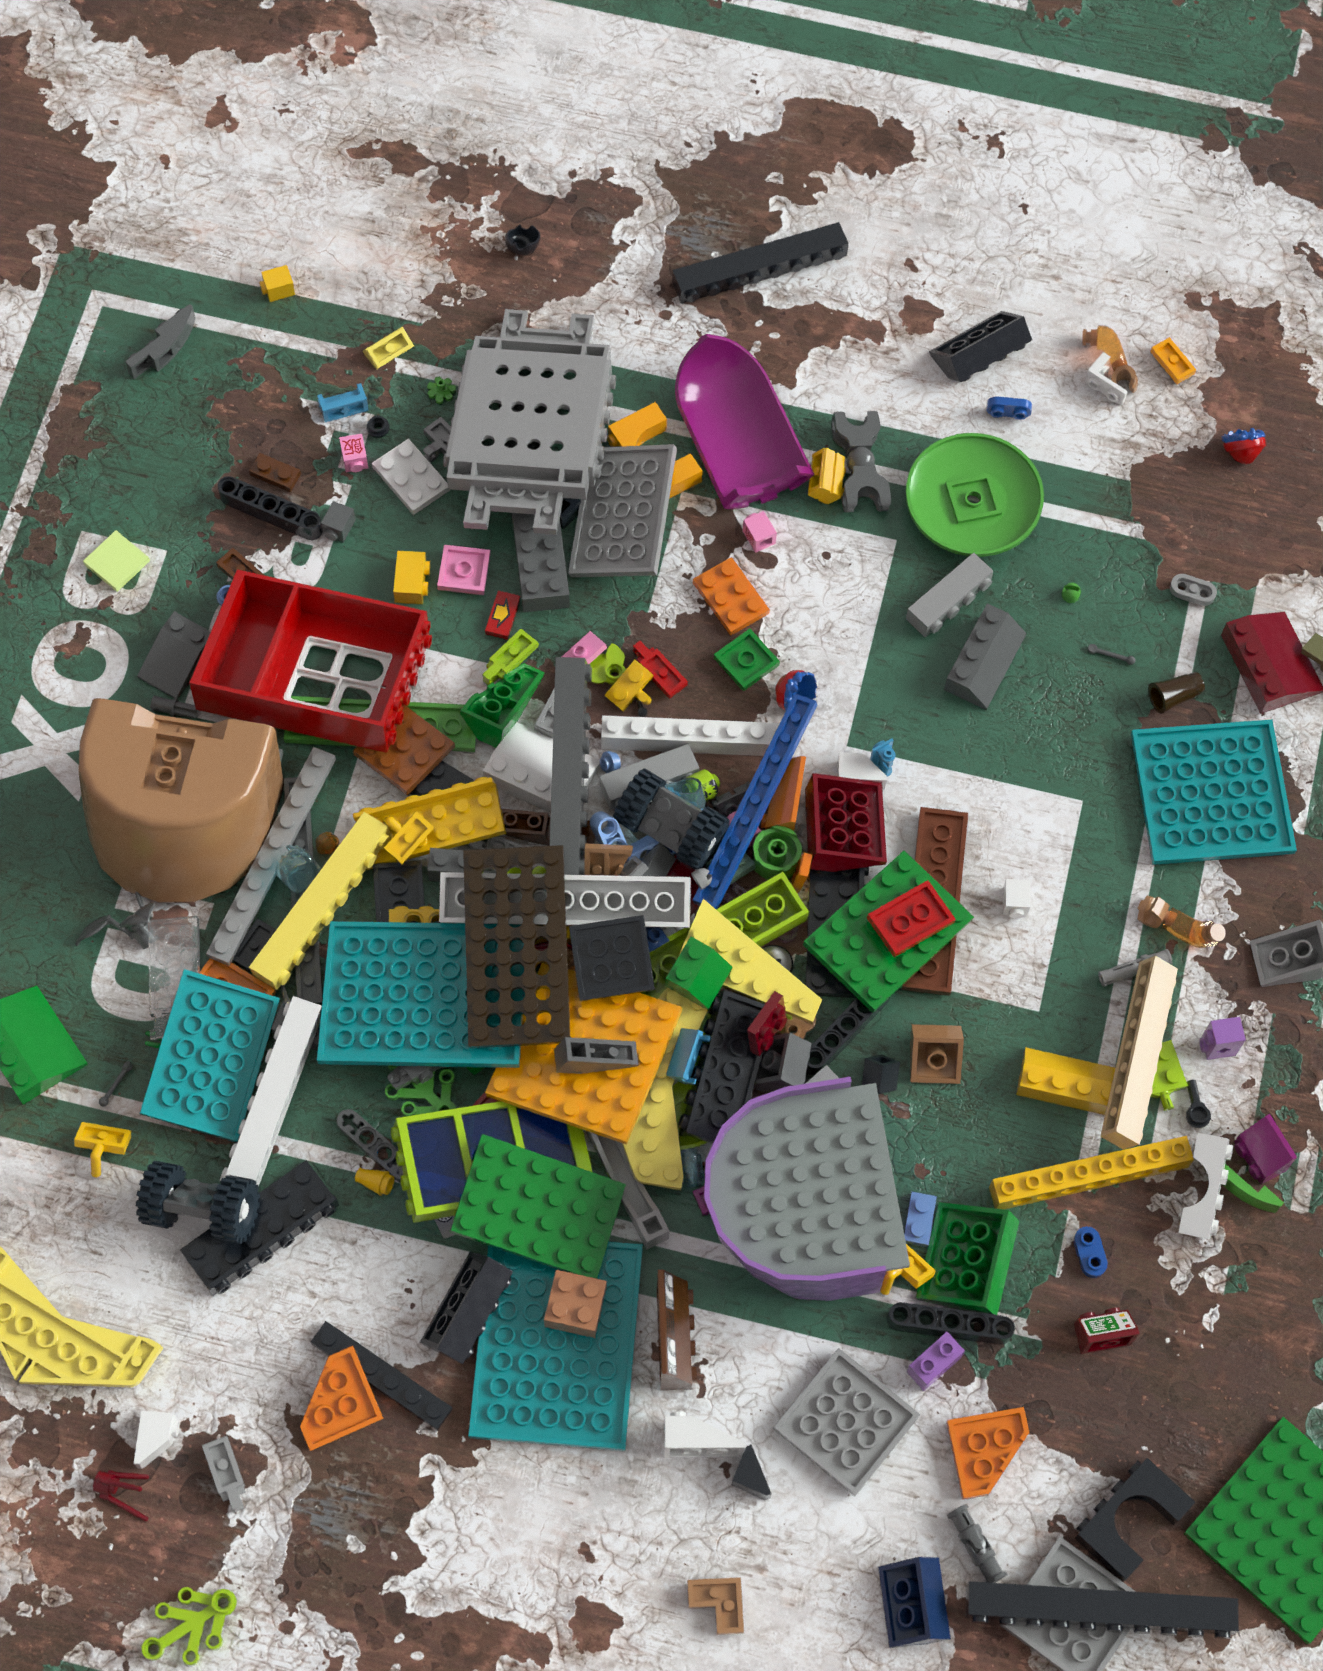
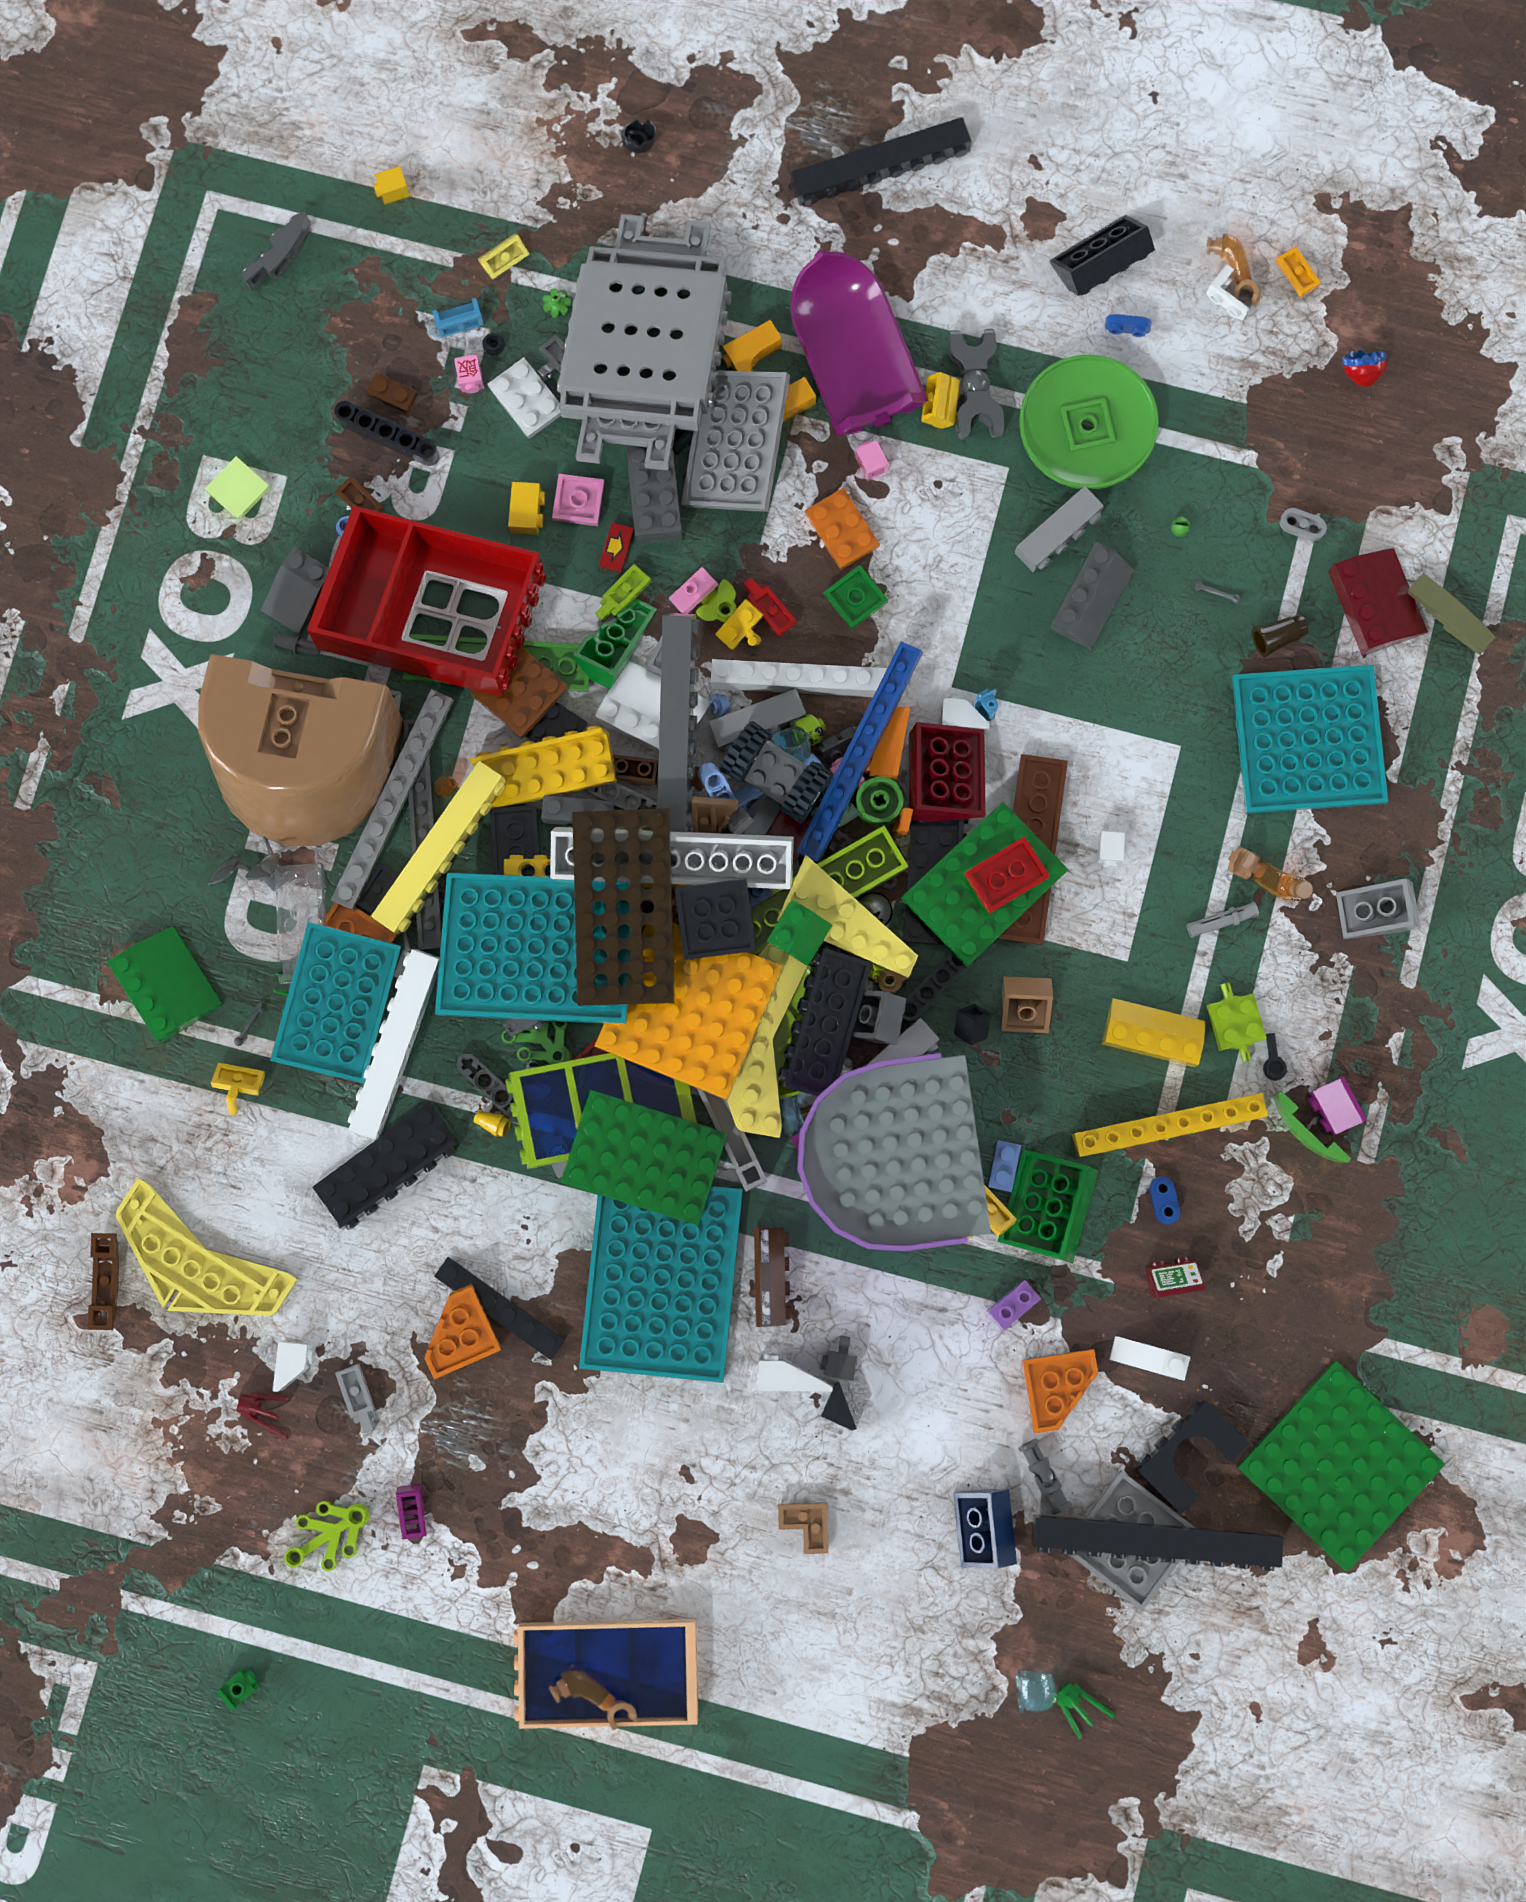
camera: 10 degrees right, 15 degrees up
black plate [136,1161,260,1243] -> none
clear light blue helmet [276,845,321,893] -> none
dark grey brick [321,501,356,543] -> none
yellow plate [383,811,434,864] -> none
black slope [420,1251,513,1364] -> none
nougat brick [544,1270,607,1338] -> none
dark grey slope [554,1037,638,1074] -> none
dark azure hinge [666,1028,711,1085] -> none
light grey hinge [691,868,712,890] -> none
dark red plate [747,991,787,1056] -> none
light grey plate [773,1348,920,1497] -> none
blue hair [775,670,817,711] -> none
black beam [887,1302,1015,1345] -> none
brick [1100,956,1178,1149] -> none
white arch [1178,1133,1233,1240] -> none
medium lavender brick [1199,1017,1246,1060] -> none
none -> magenta slope [396,1484,427,1540]
none -> dark grey brick [820,1336,857,1381]
none -> white slope [1109,1336,1190,1380]

